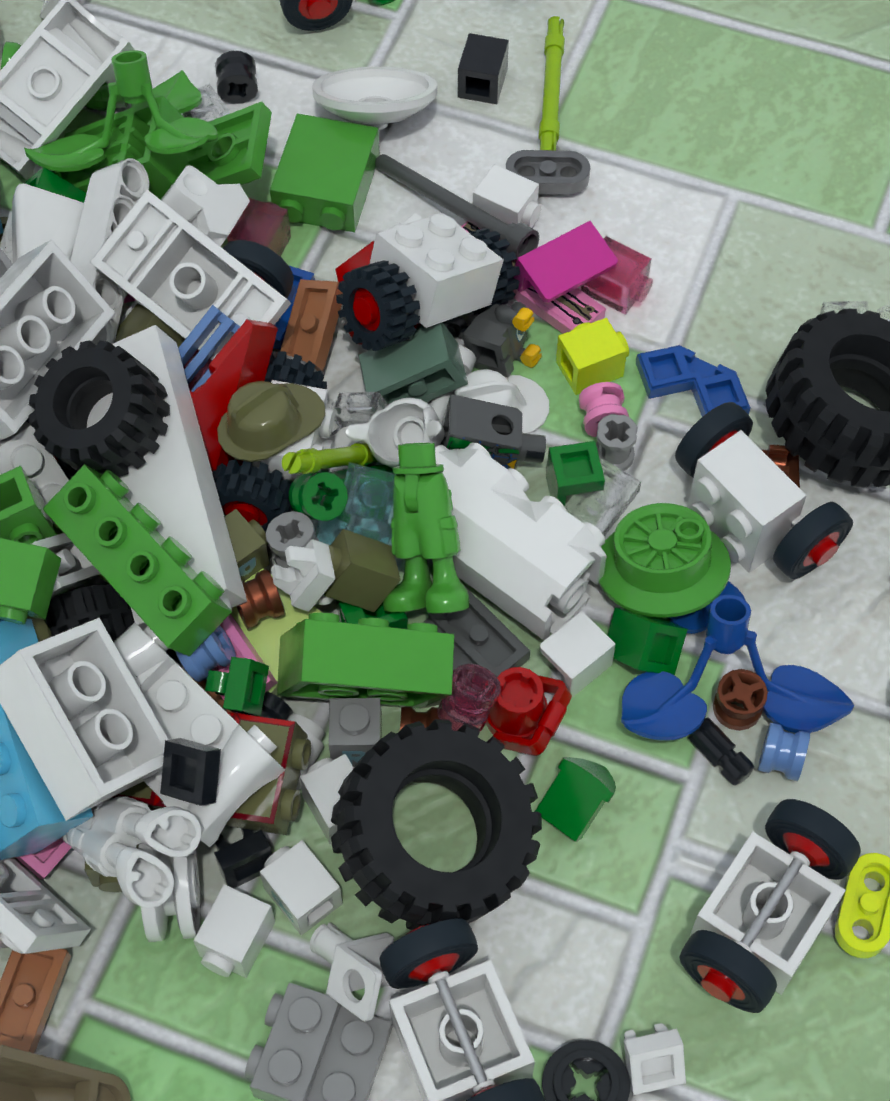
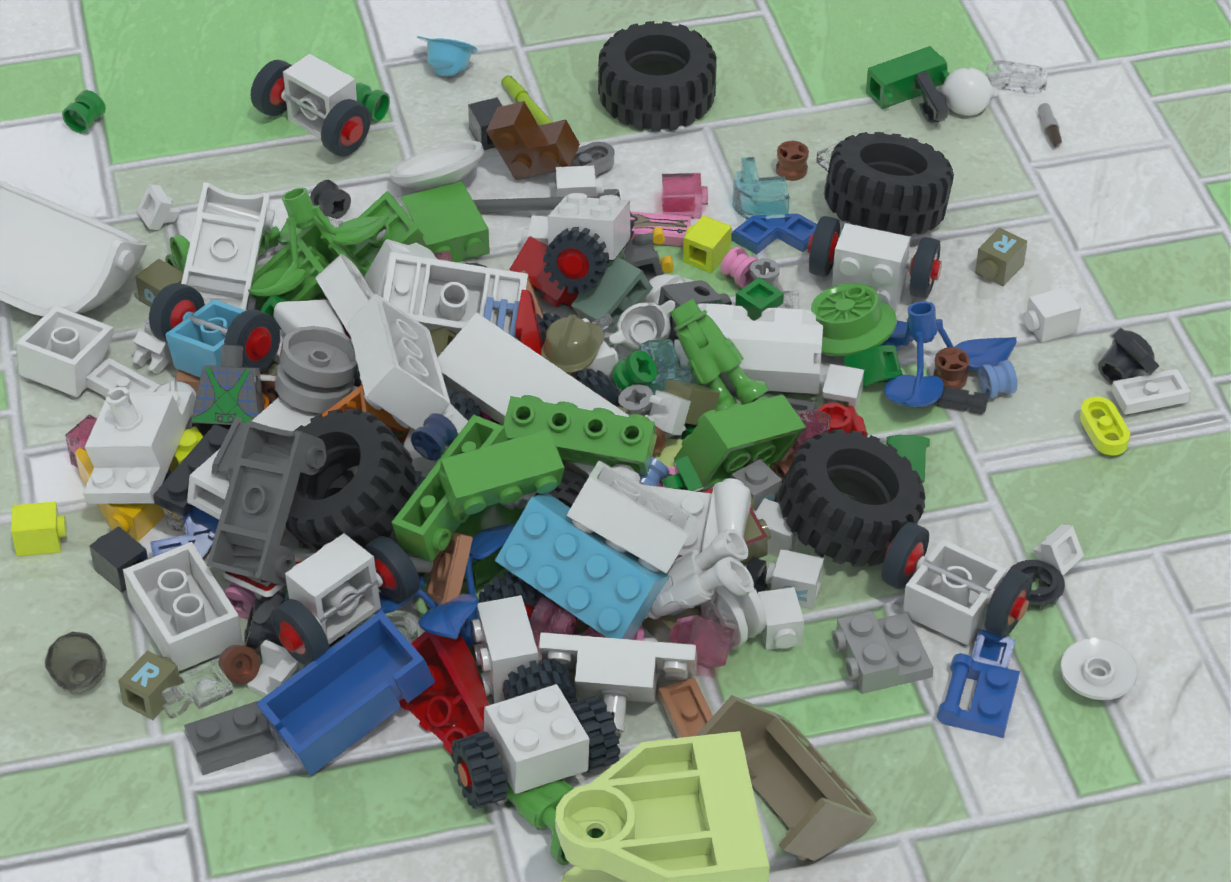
camera: 35 degrees left, 15 degrees down
black tyre [28,340,170,477] -> none
black plate [160,738,221,806] -> none
lime piece [281,443,378,474] -> none
white bracket [310,923,394,1022] -> none
dark pink panel [513,221,618,303] -> none
brick [679,799,861,1013] -> none
none -> reddish brown brick [486,101,580,180]
none -> black tyre [598,21,717,132]
none -> clear pink brick [670,615,734,668]
none -> clear light blue brick [732,157,790,219]
none -> copper wheel [776,141,809,181]

